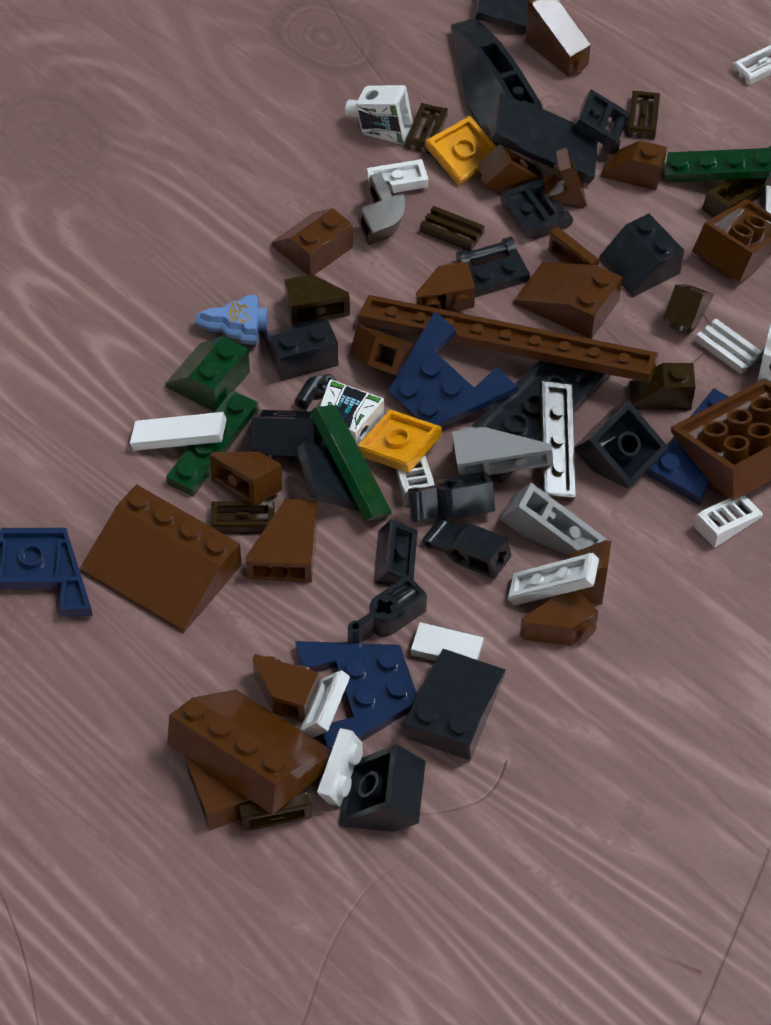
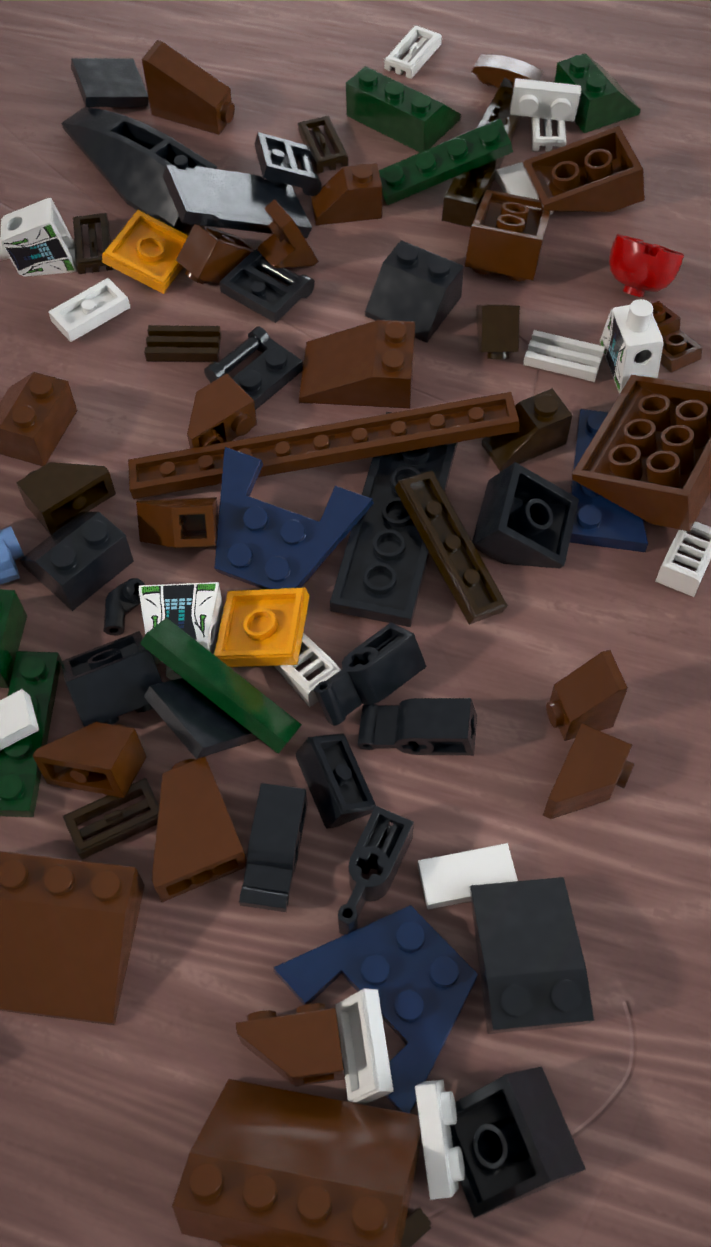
camera: 25 degrees left, 5 degrees up
brick [357,172,406,245] -> none
light grey slope [452,427,553,476] -> none
light grey slope [500,483,606,556] -> none
white tile [507,553,599,606] -> none
reddish brown tile [548,226,599,266] -> none
none -> black piece [239,783,308,912]
none -> dark green slope [346,66,461,153]

